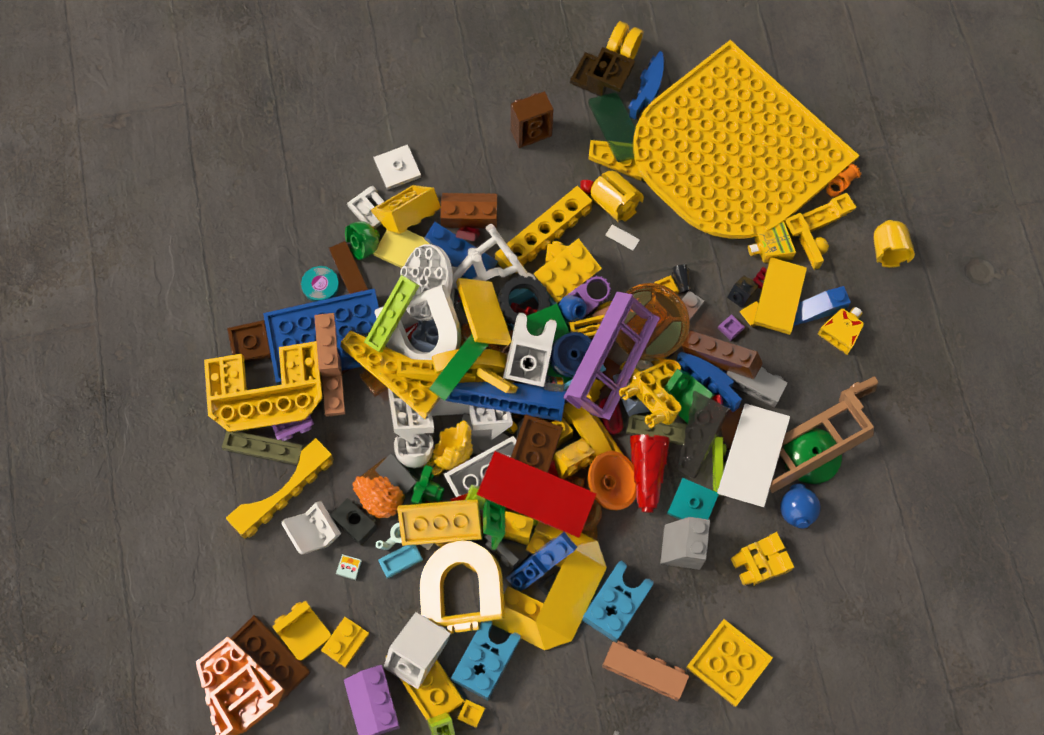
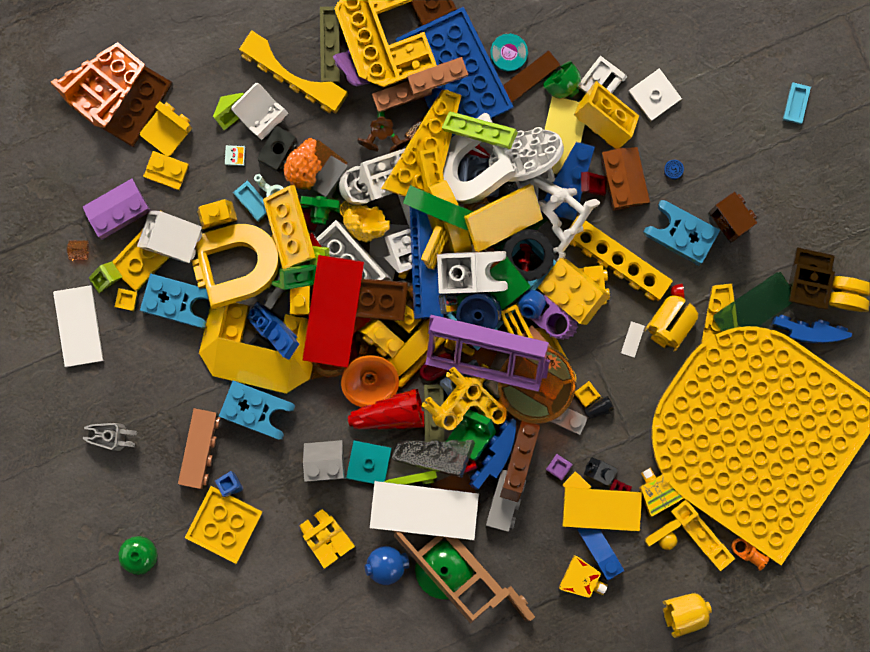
camera: 80 degrees right, 15 degrees up
none -> yellow torso [197,199,237,230]
none -> lime slope [213,93,244,130]
none -> blue slope [215,471,243,497]
none -> reddish brown plant [357,110,410,153]
none -> dark azure brick [643,200,720,266]
none -> blue tile [664,160,684,179]
none -> medium azure tile [783,82,811,125]

